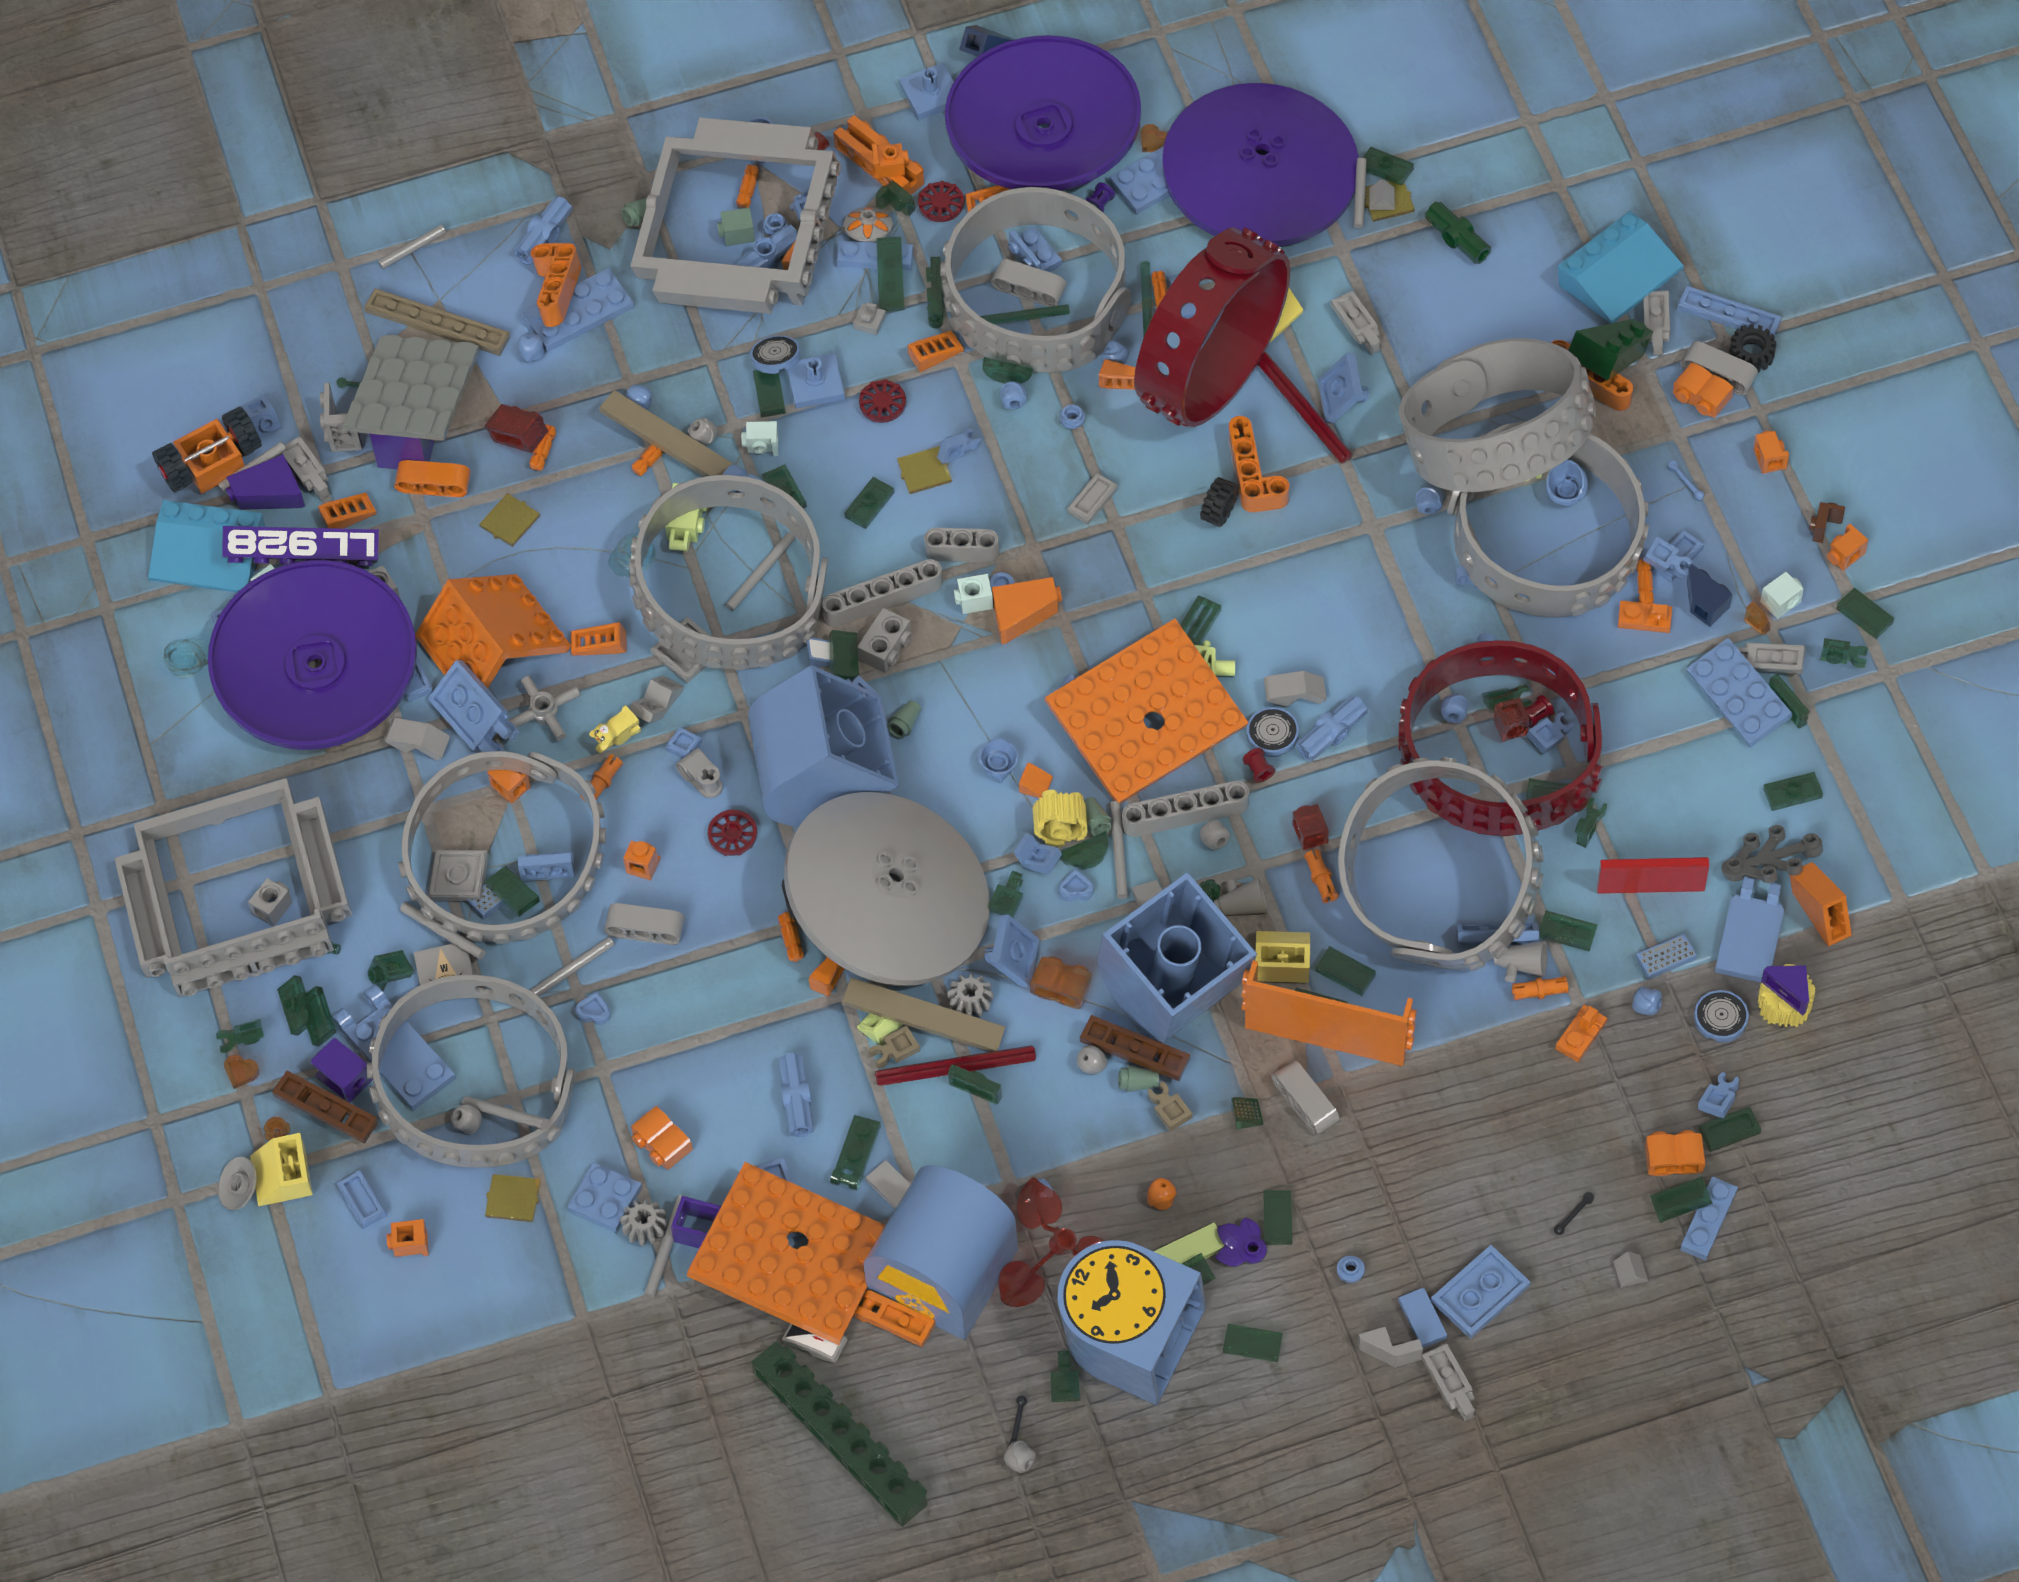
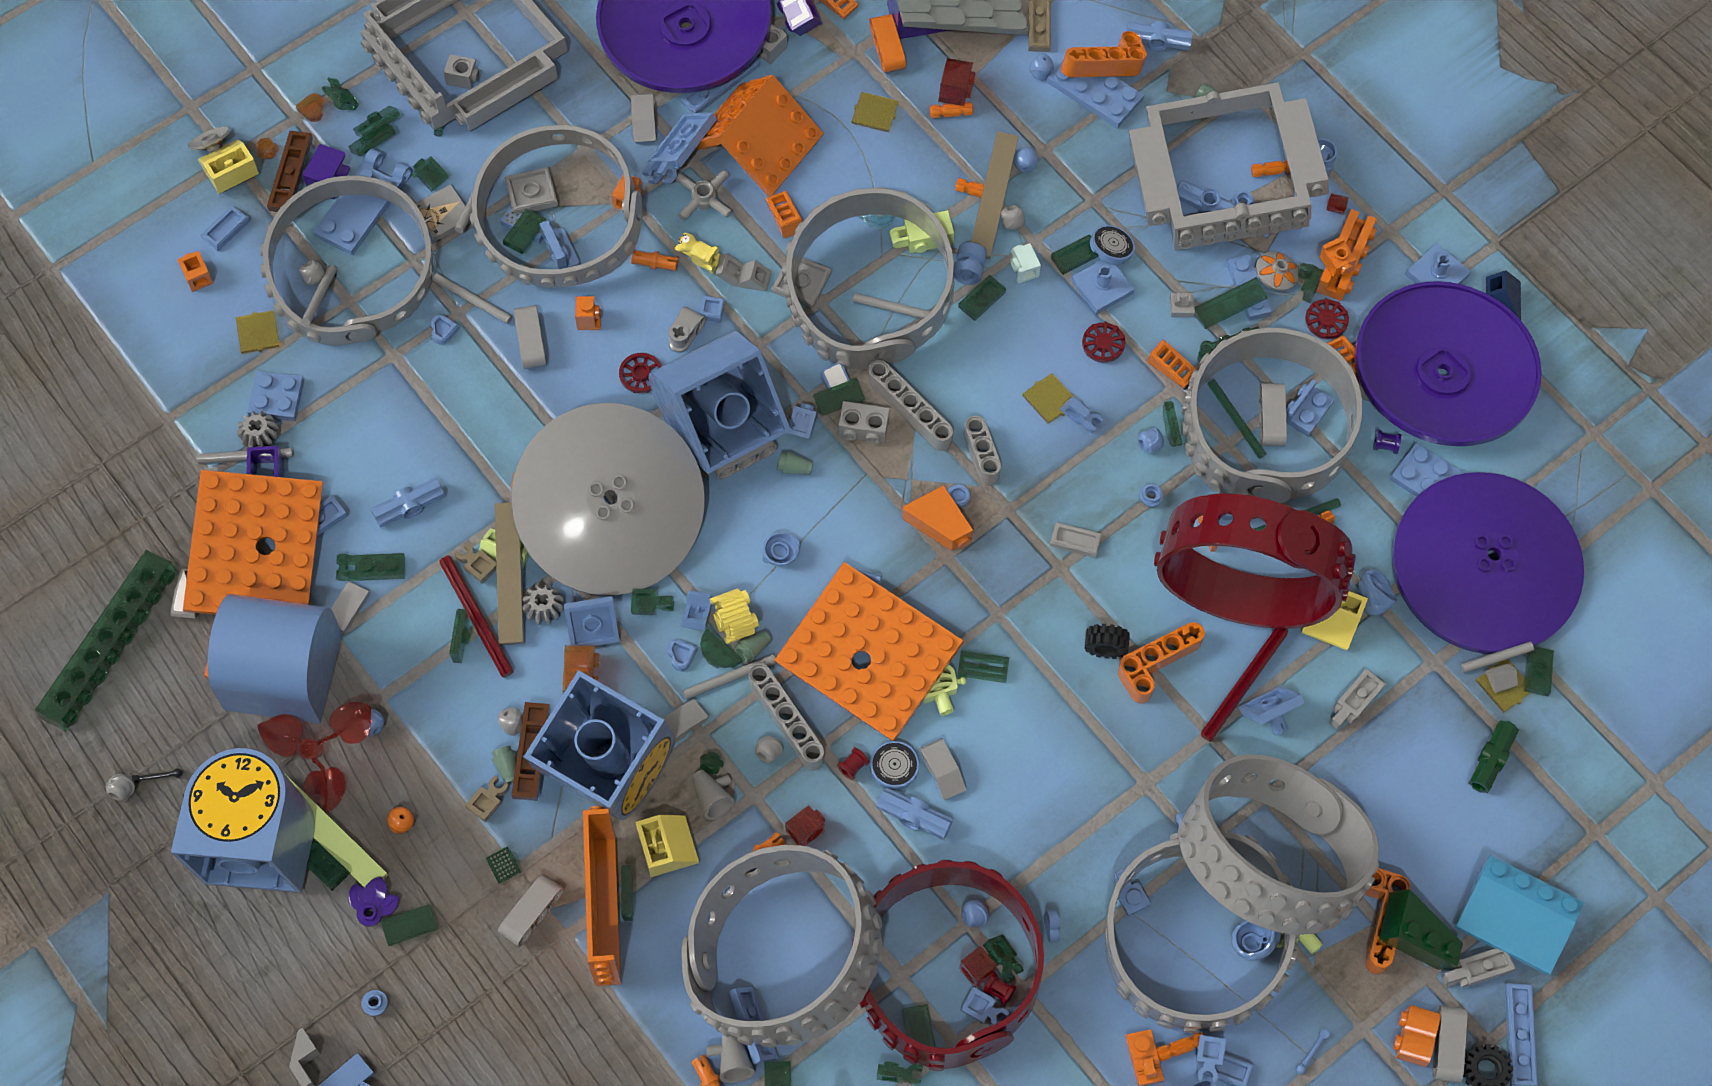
camera: 65 degrees right, 5 degrees up
orange brick [631,1106,693,1170] -> none
sand green brick [717,207,755,246] -> none
clear green plate [844,477,895,529] -> none
light aqua brick [953,574,993,614] -> none
orange slope [1019,762,1053,798] -> none
clear orange tile [1141,124,1167,152] -> none
clear green tile [1223,1324,1283,1362] -> none
clear green tile [1316,946,1376,996] -> none

